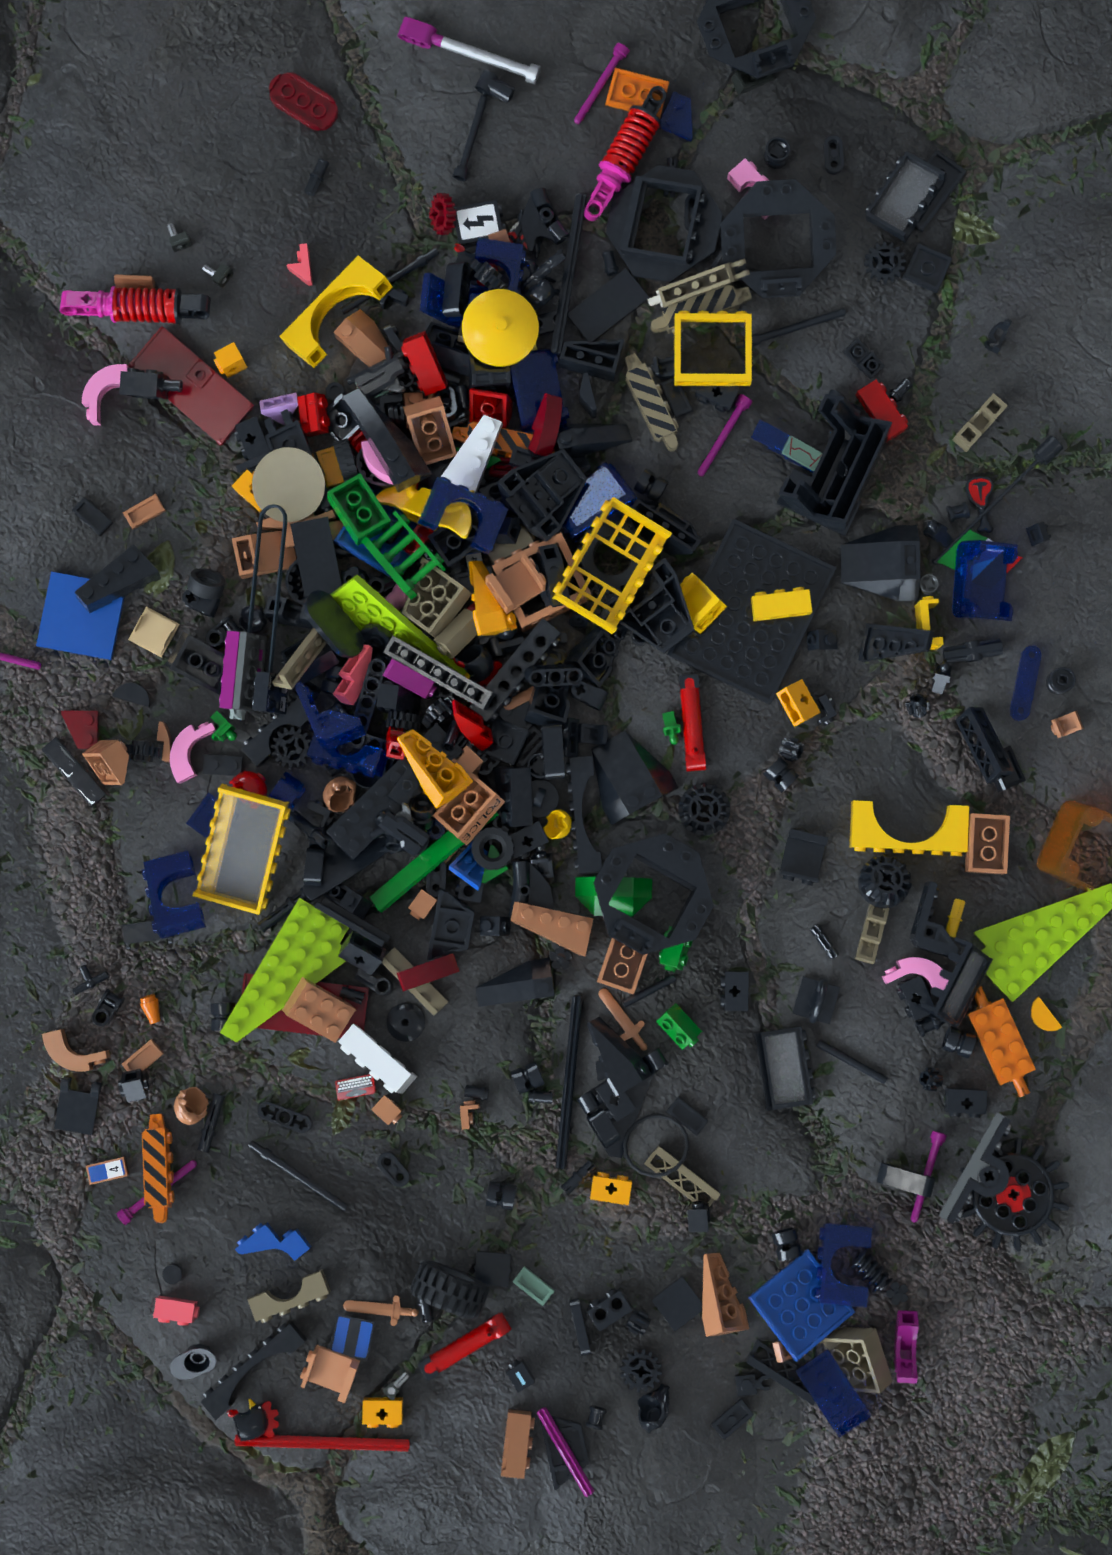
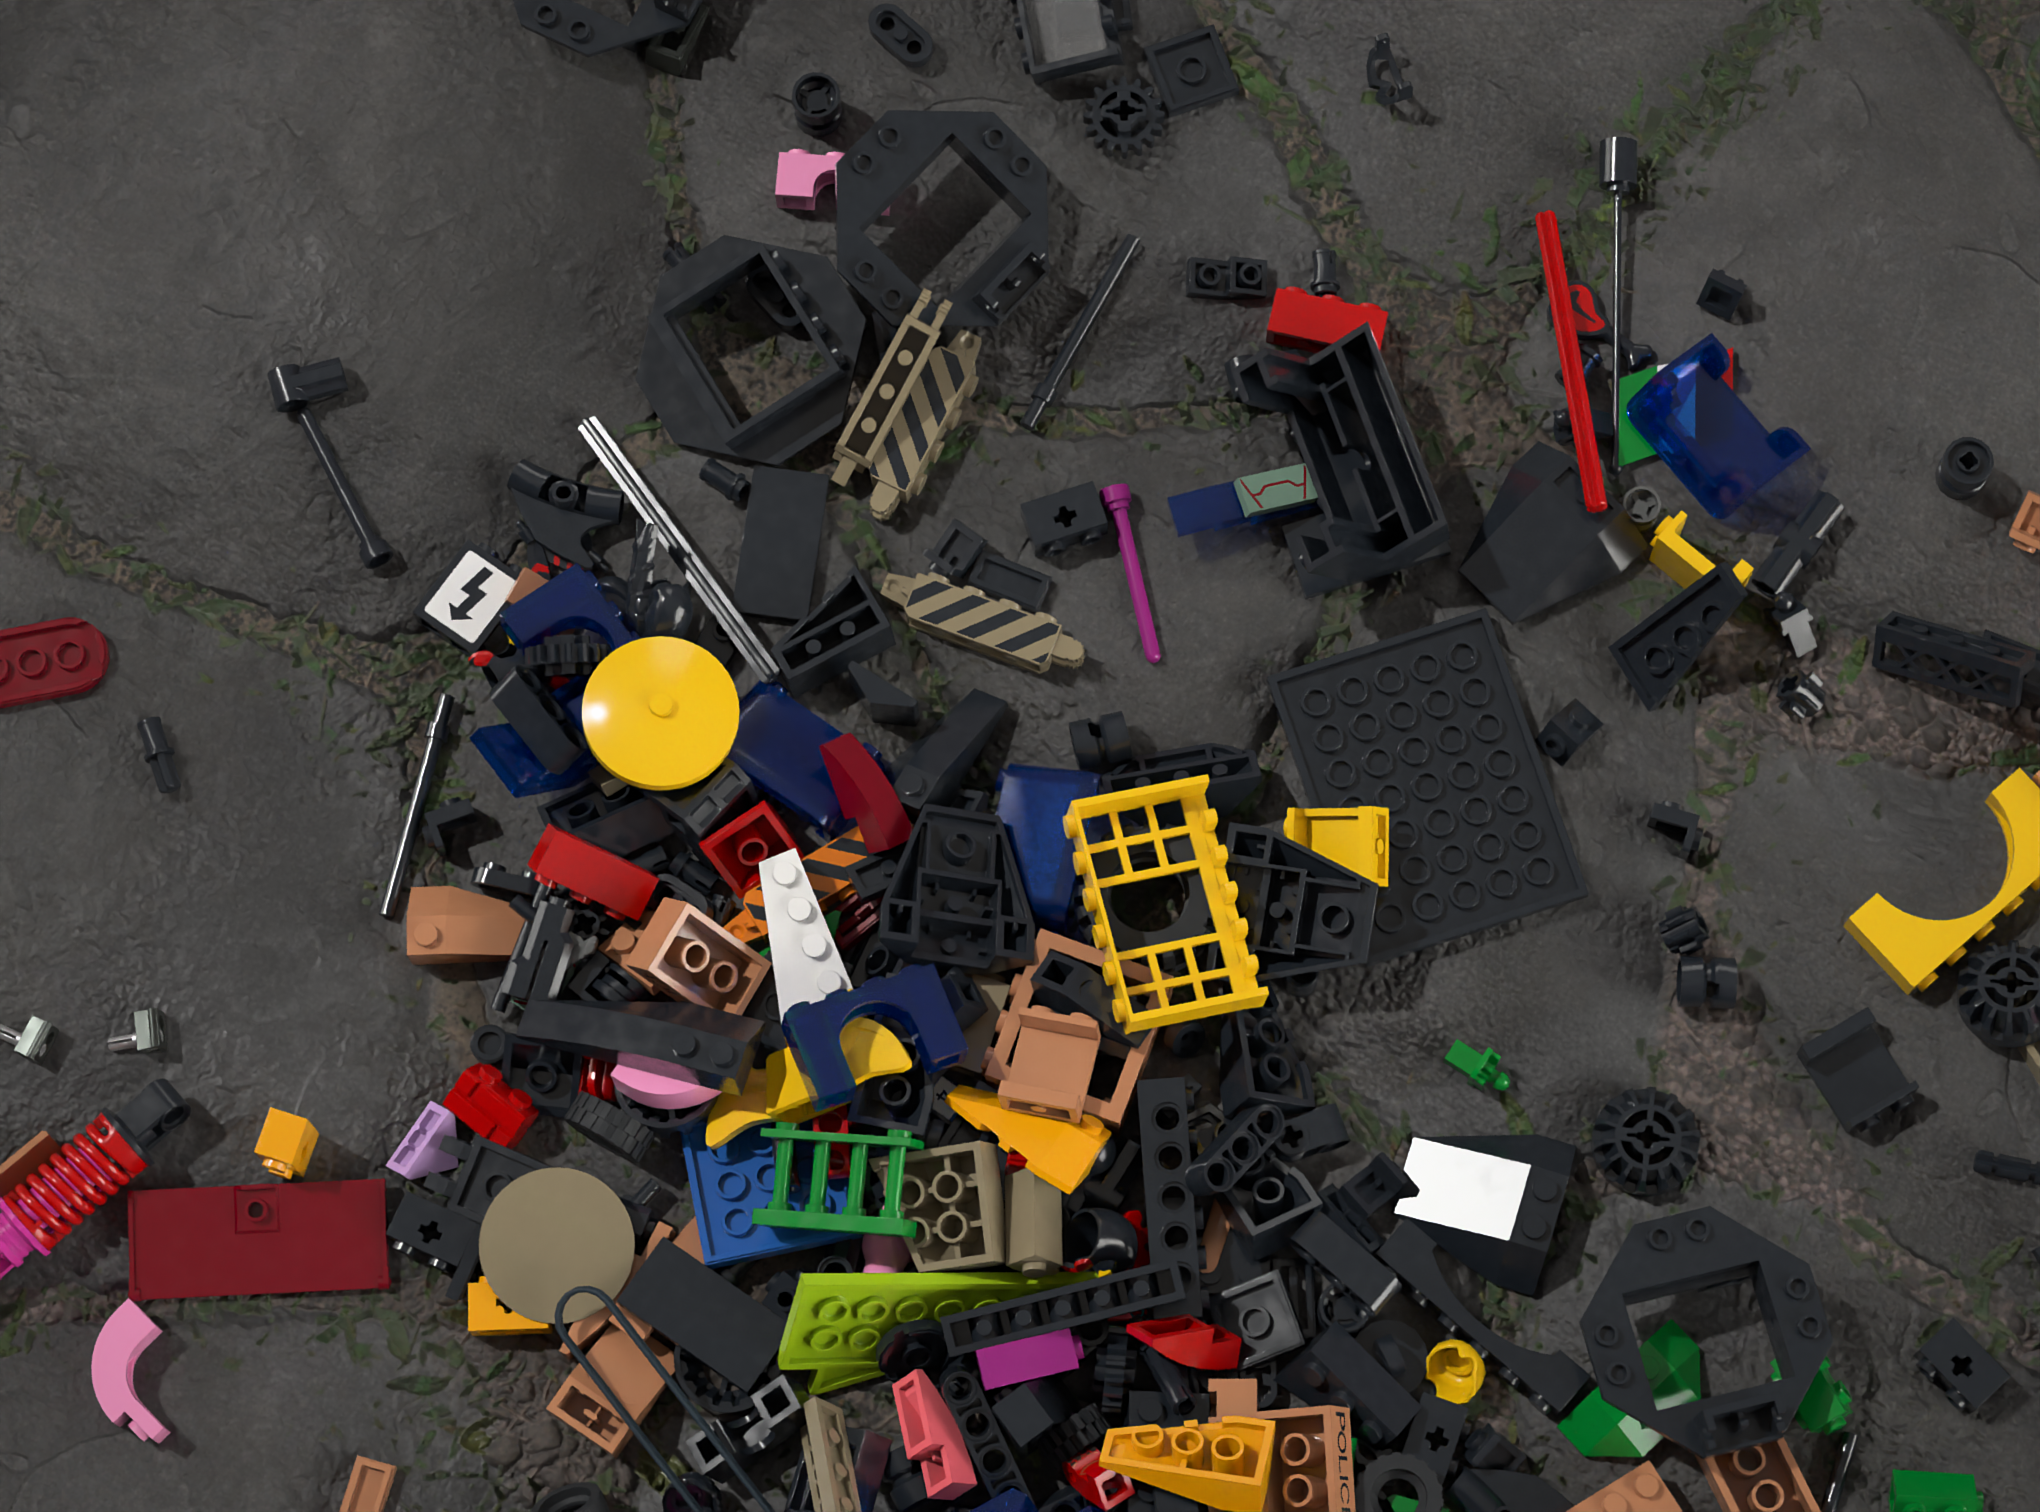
camera: 45 degrees left, 10 degrees down
black brick [119,368,183,400] -> none
yellow arch [279,256,393,368] -> none
coral slope [287,243,313,286] -> none
tile [303,590,364,658] -> none
light orange tile [316,446,344,489] -> none
green brick [327,473,391,546] -> none
piece [397,17,541,85] -> none
dark red gear [429,193,456,235] -> none
magenta piece [574,43,630,124] -> none
piece [584,86,666,221] -> none
orange tile [605,68,669,119] -> none
clear blue wing [660,92,693,141] -> none
yellow window [674,311,752,386] -> none
red piece [679,674,706,772] -> none
yellow brick [751,587,812,622] -> none
light orange brick [776,679,821,727] -> none
dark tan arch [952,393,1008,452] -> none
clear blue plate [1010,646,1042,721] -> none
none -> red axle [1535,210,1608,513]

